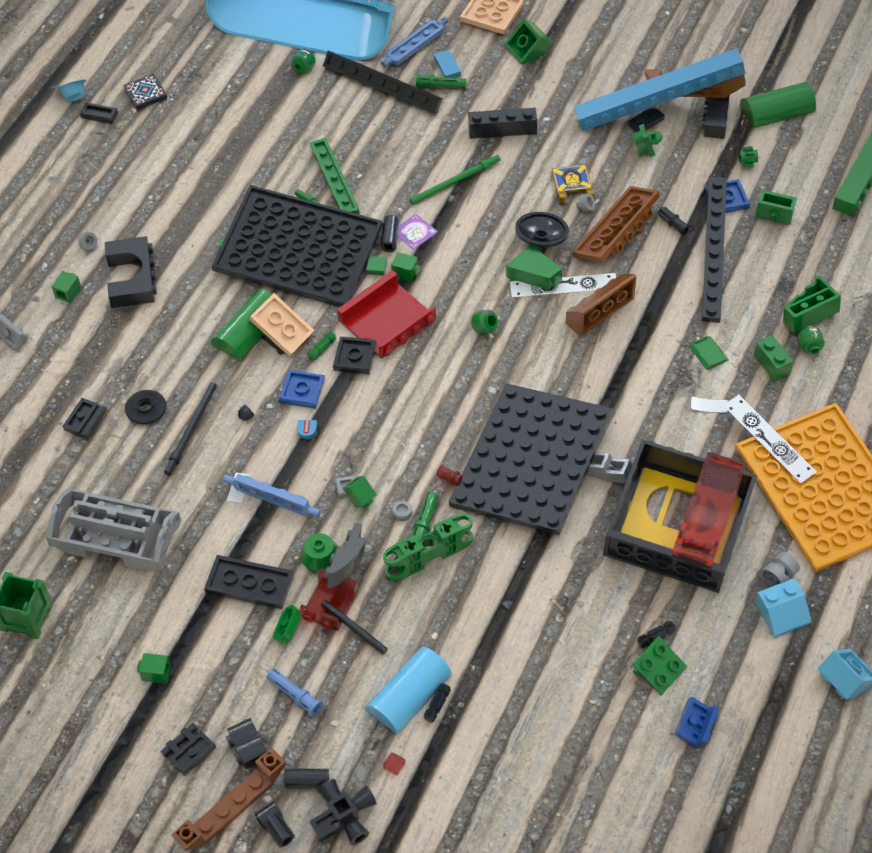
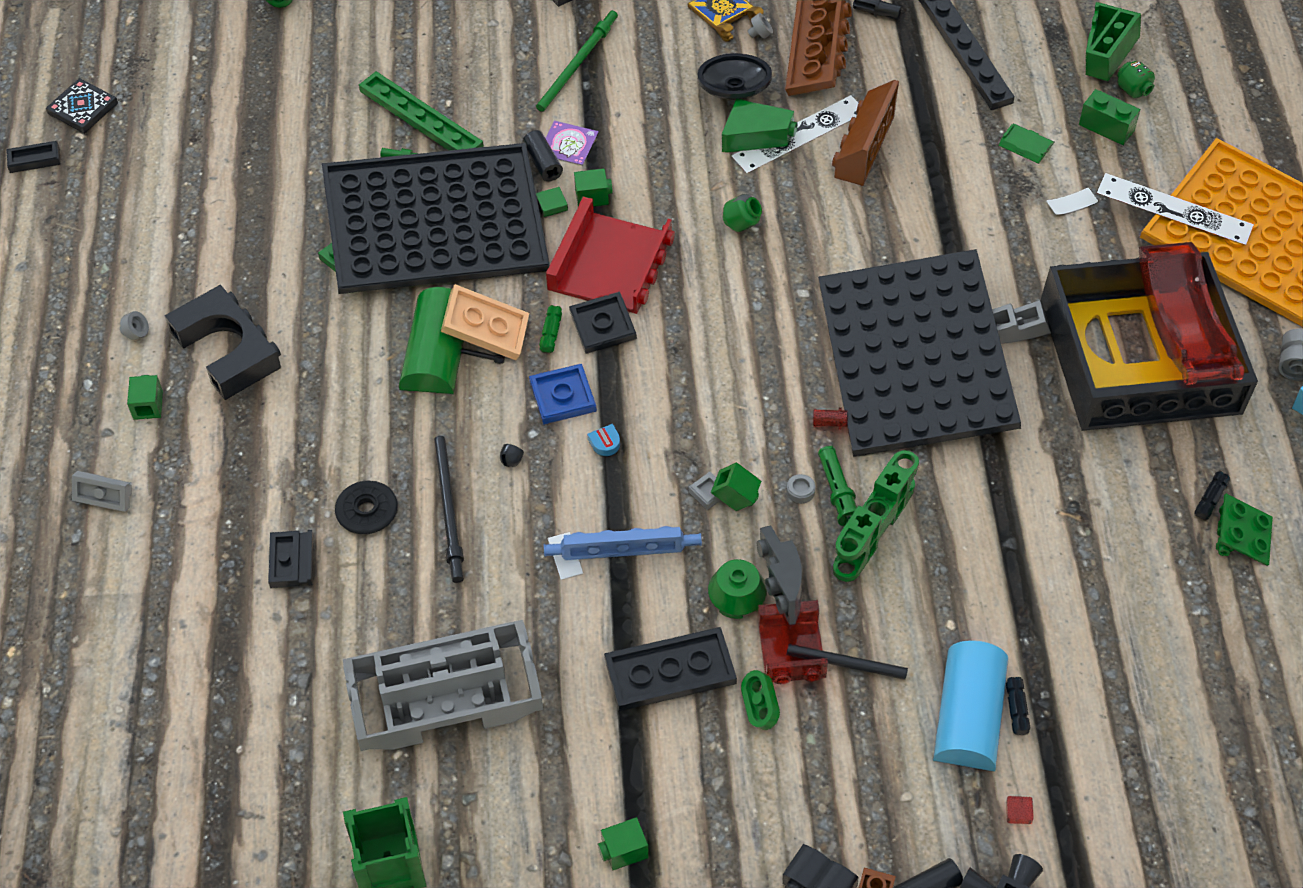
camera: 30 degrees left, 0 degrees up
medium blue pin [266,668,323,717] -> none

